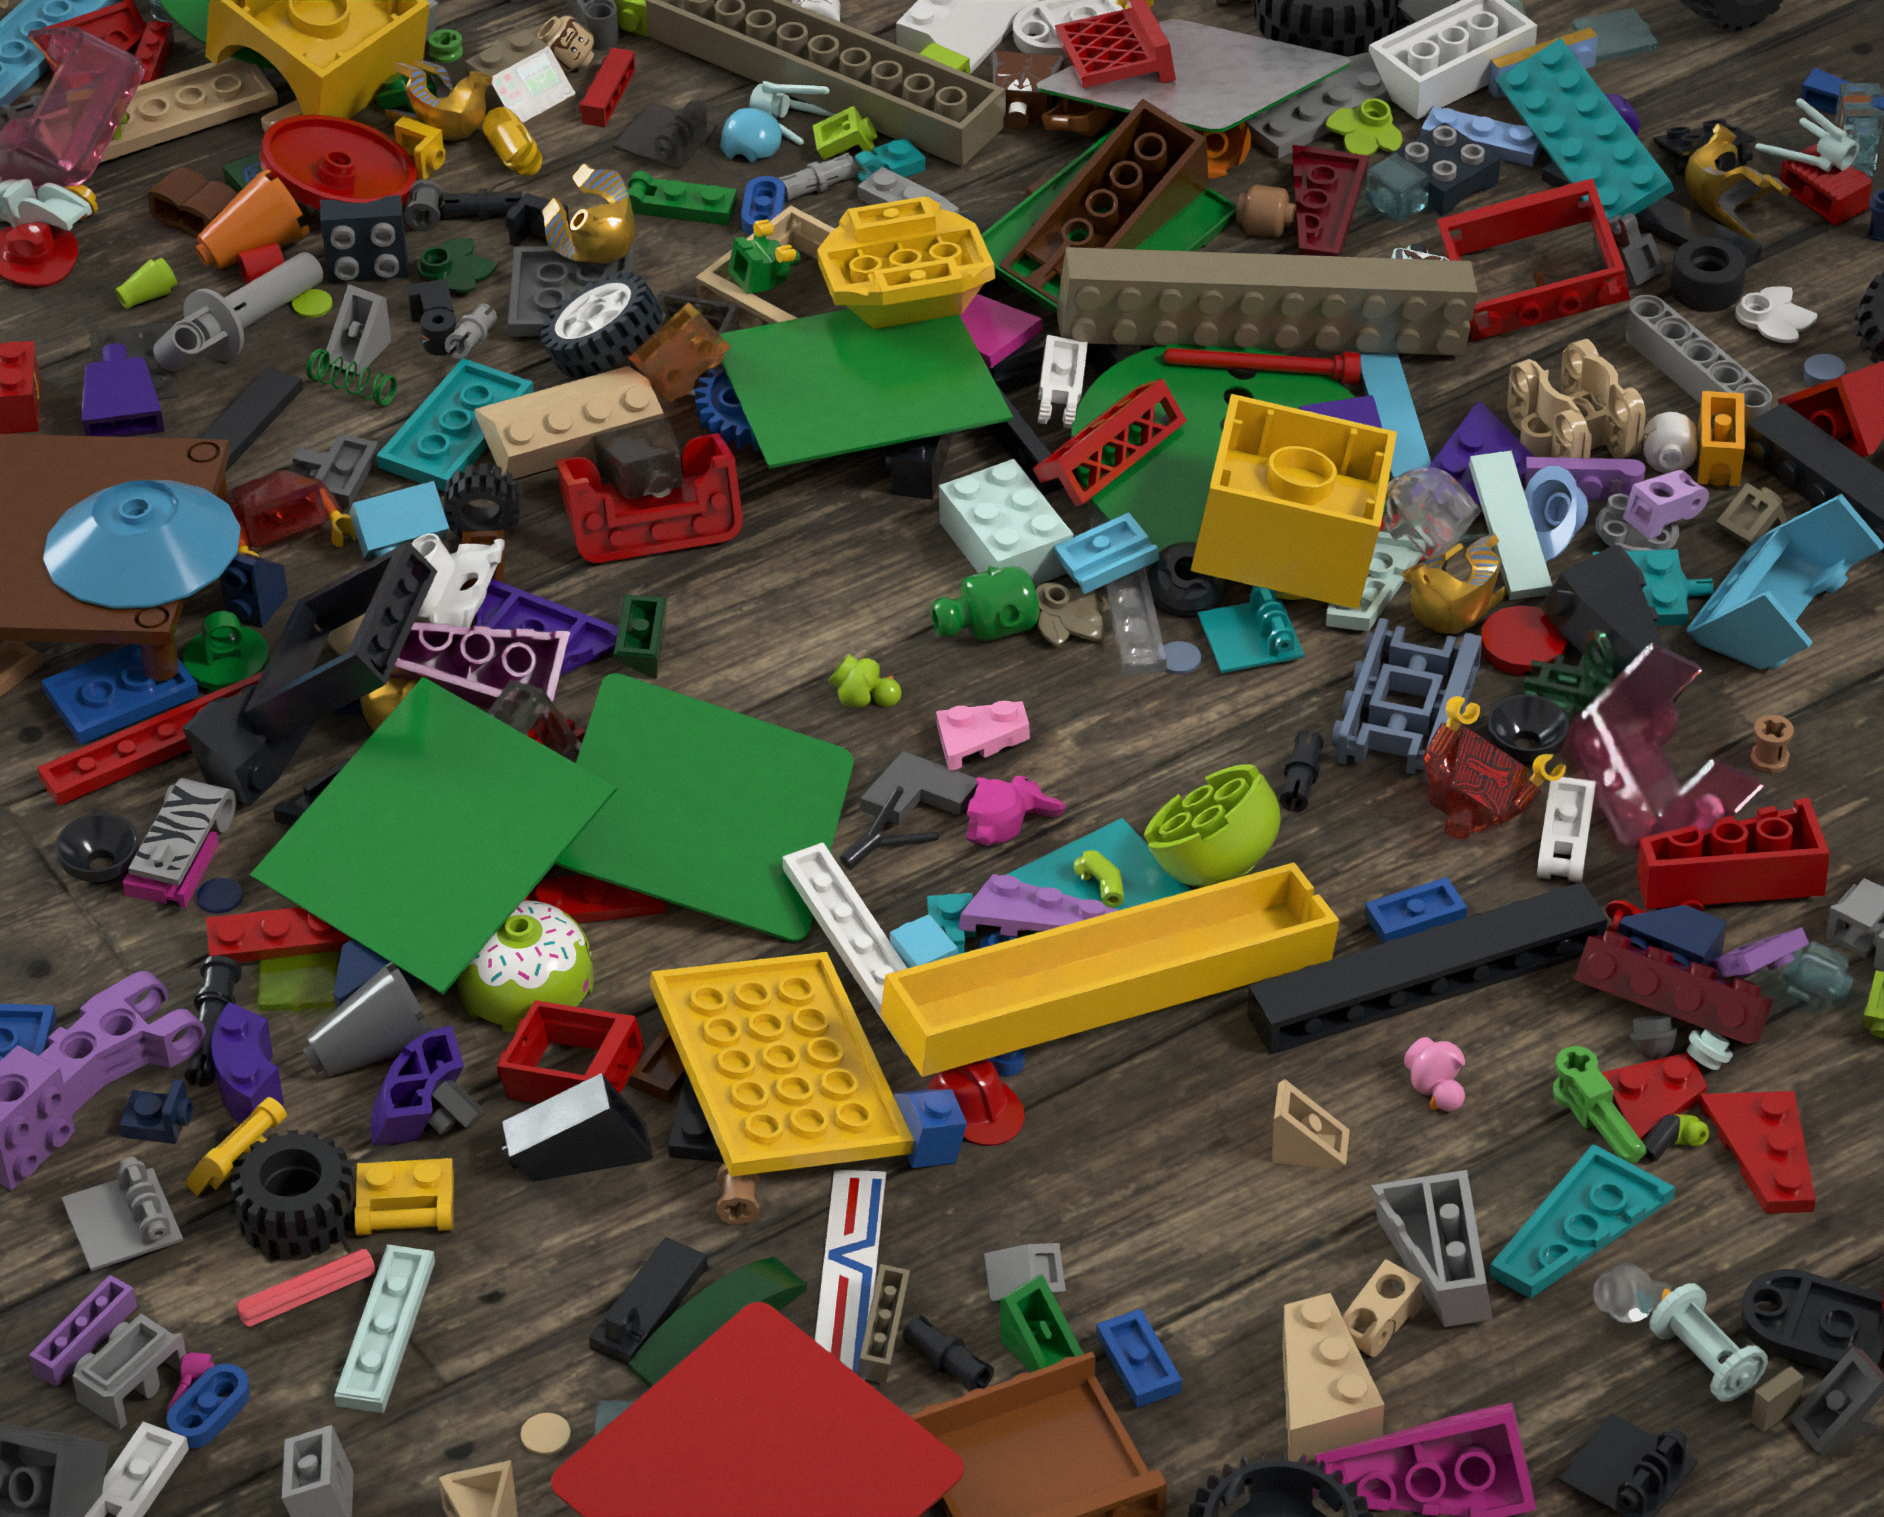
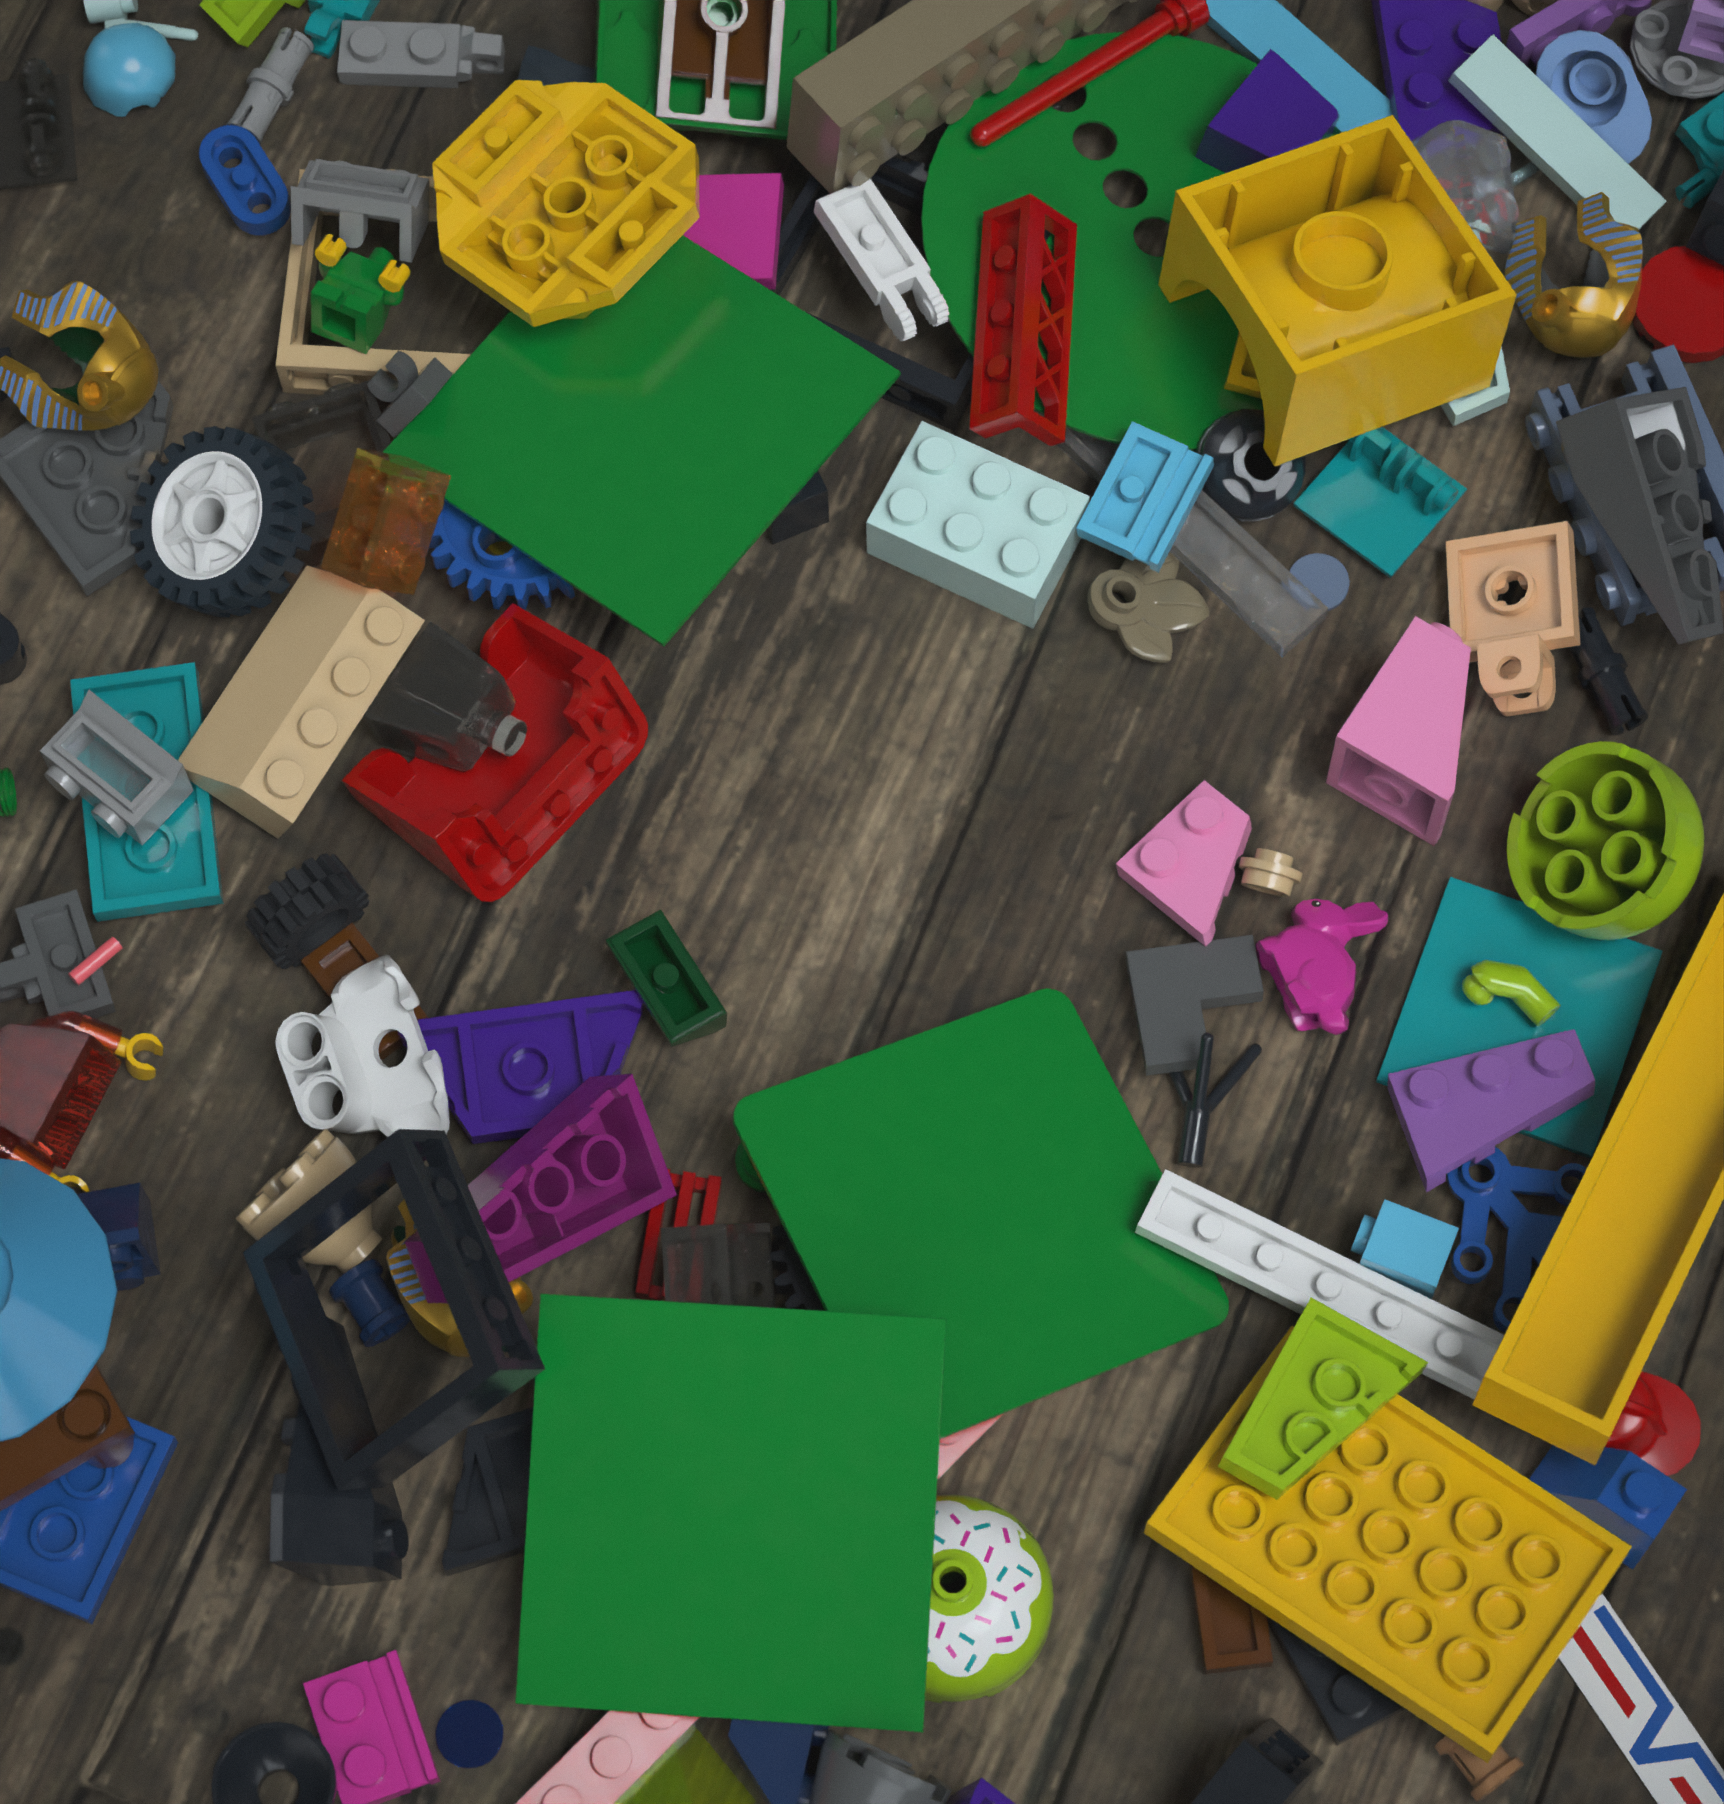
camera: 35 degrees left, 25 degrees up
red plate [37,671,264,806] -> none
light grey door [129,778,236,886] -> none
green tile [183,611,270,694] -> none
medium azure brick [349,481,449,560] -> none
light grey pin [445,304,497,359] -> none
red window [497,1000,645,1104] -> none
green plate [626,171,737,226] -> none
lime animal [828,653,901,708] -> none
teal plate [927,893,976,954] -> none
green piece [930,566,1040,642] -> none
none -> light grey window [40,690,194,846]
none -> coral piece [68,936,123,986]
none -> light grey window [291,159,429,262]
none -> dark grey tile [367,350,453,437]
none -> lime wing [1218,1297,1429,1500]
none -> tan plate [1239,848,1303,897]
none -> bright pink slope [1326,616,1471,846]
none -> light nougat plate [1446,521,1580,717]
none -> dark grey wedge [1556,387,1724,645]

